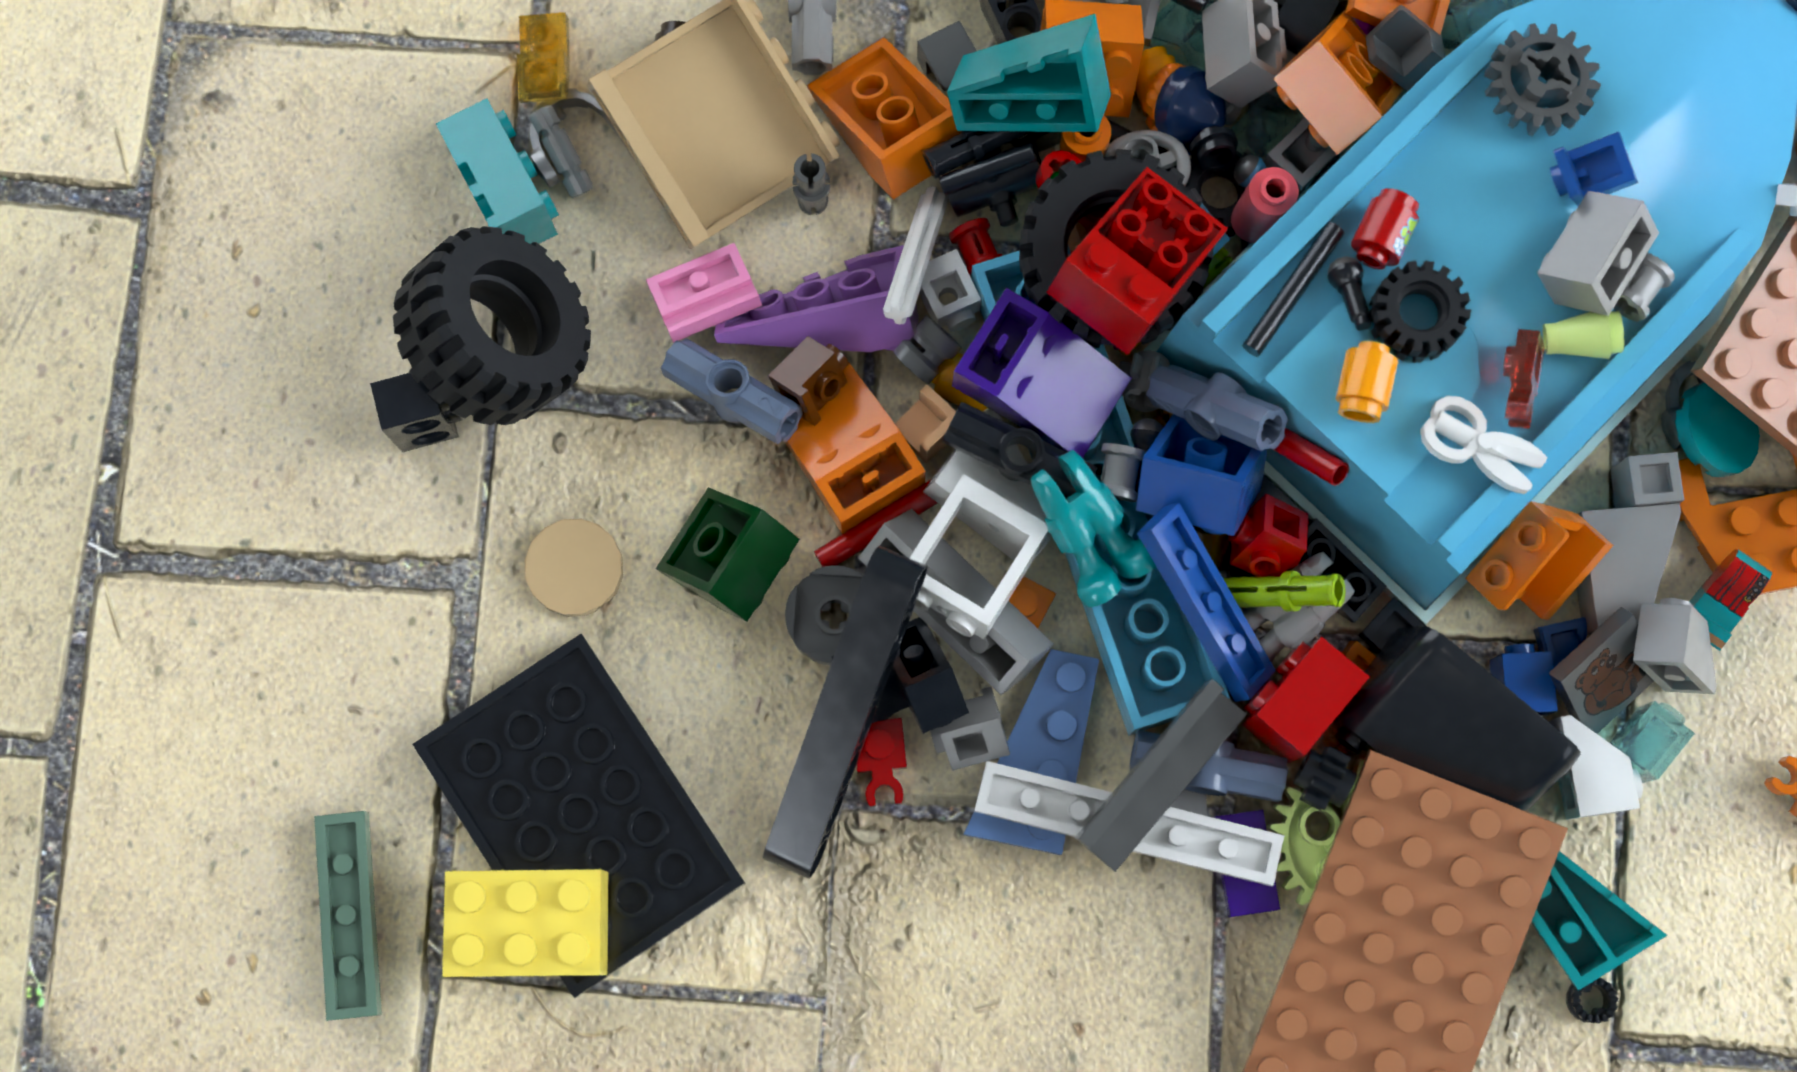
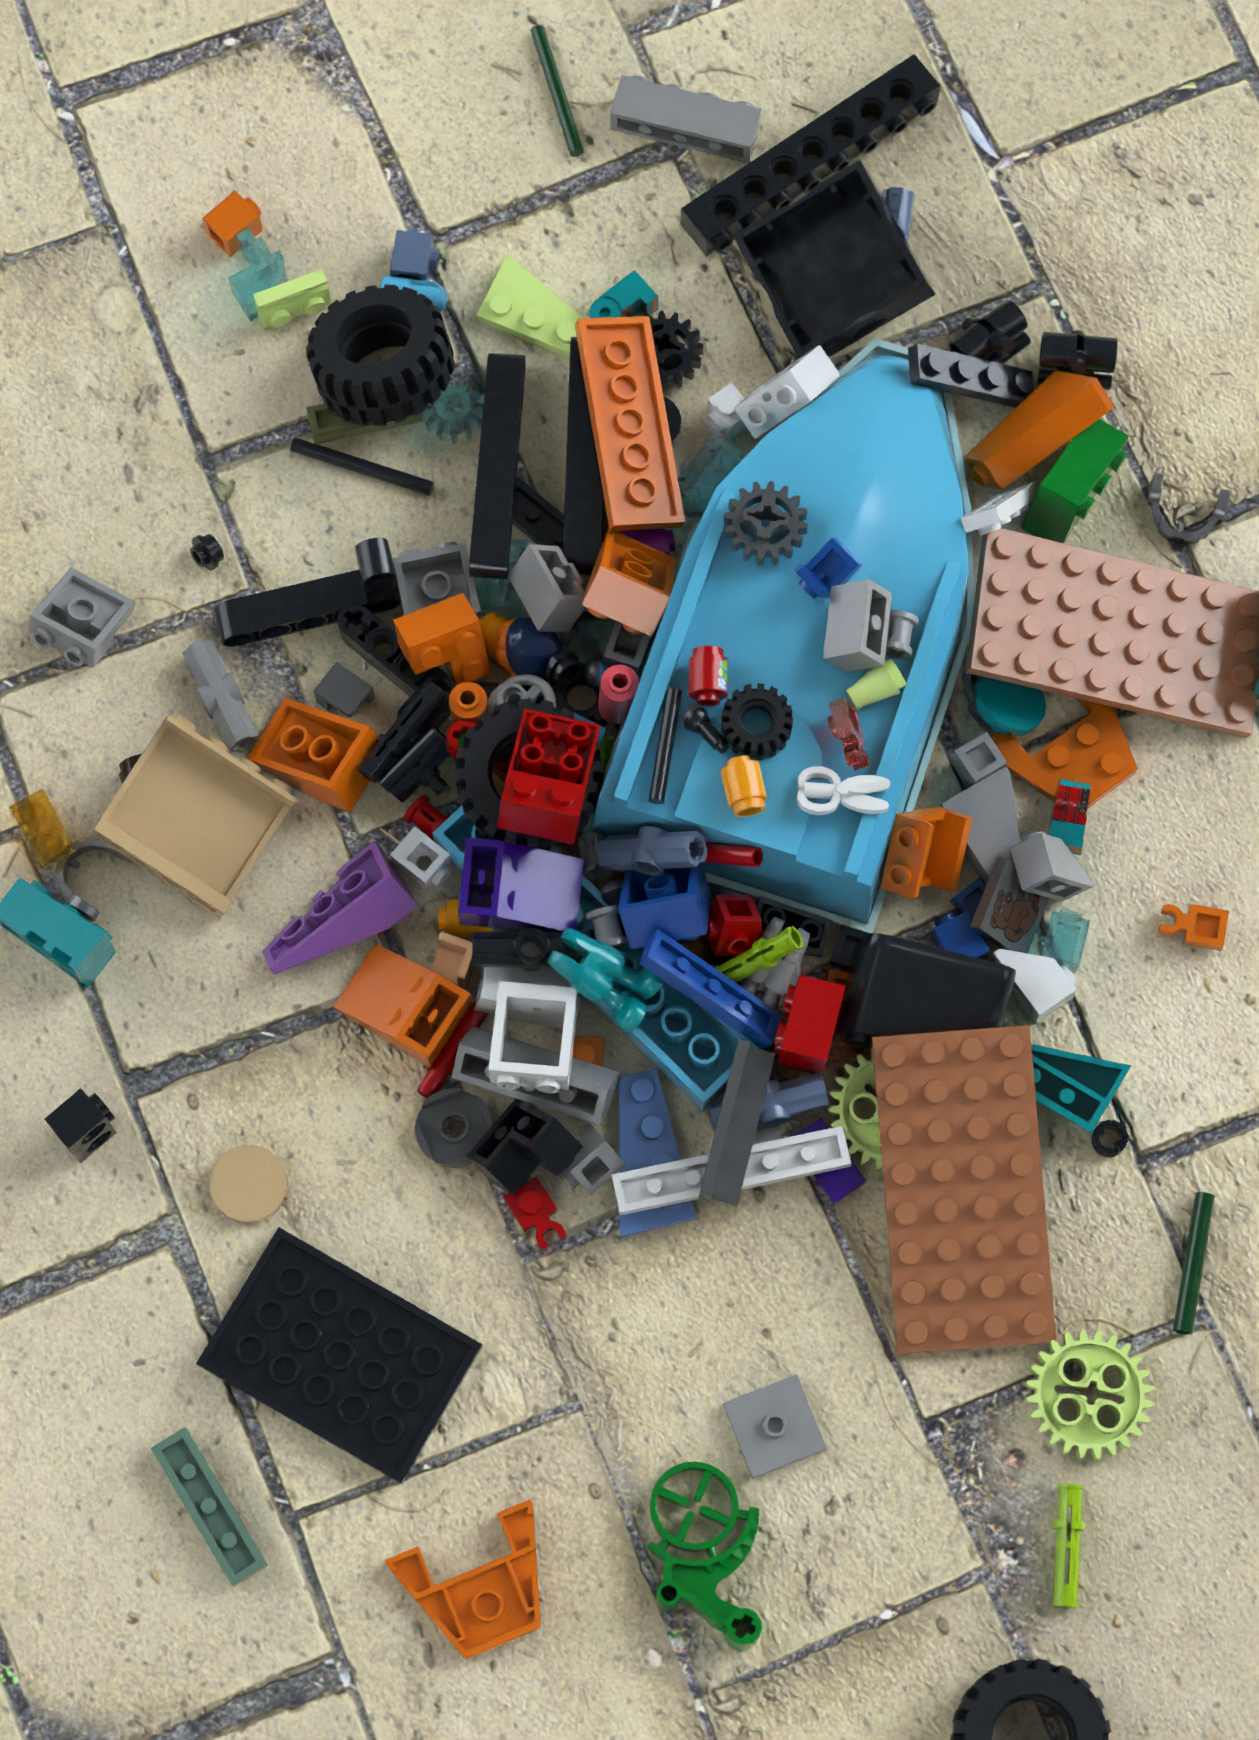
camera: 25 degrees left, 5 degrees down
black tyre [393,226,591,425] -> none
light yellow brick [442,869,609,977] -> none
light grey axle [530,105,592,198] -> none
bright pink plate [646,243,762,343] -> none
dark green slope [656,487,800,622] -> none
sand blue piece [661,338,803,445] -> none
black beam [763,546,928,879] -> none
reddish brown brick [768,336,849,426] -> none
dark grey pin [792,153,830,215] -> none
white axle [883,186,948,324] -> none
dark grey wheel [893,315,962,384] -> none
teal wedge [947,14,1111,132] -> none
black gear [1293,746,1357,811] -> none
dark grey panel [1365,5,1446,92] -> none

